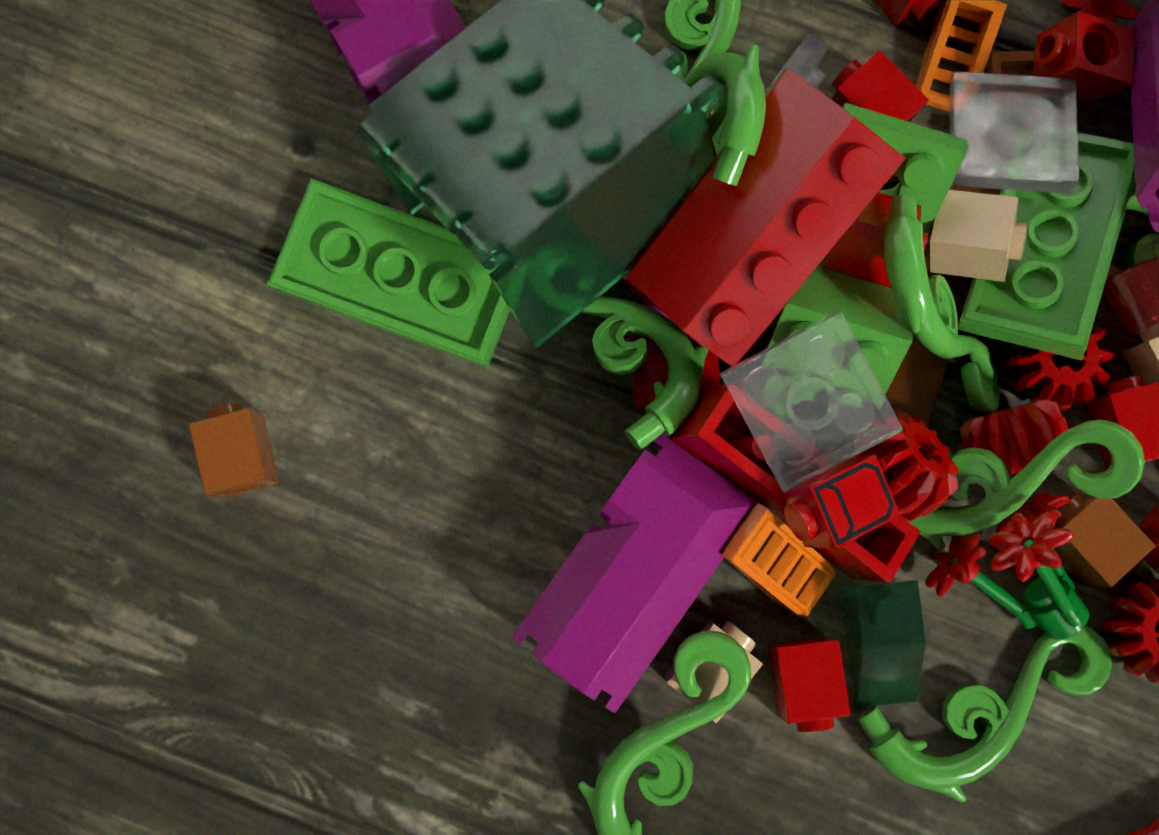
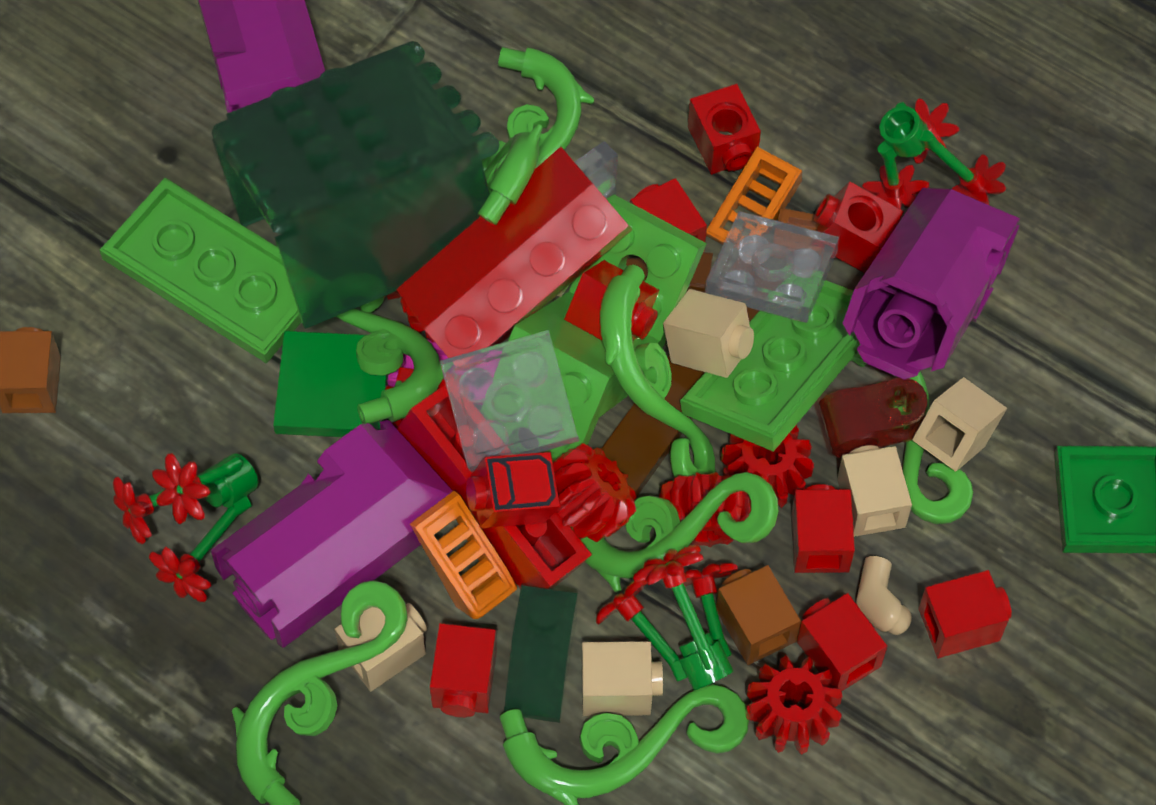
camera: 15 degrees right, 20 degrees down
none -> red plant [113,453,258,602]
none -> green tile [273,331,388,437]
none -> tan brick [582,642,663,716]

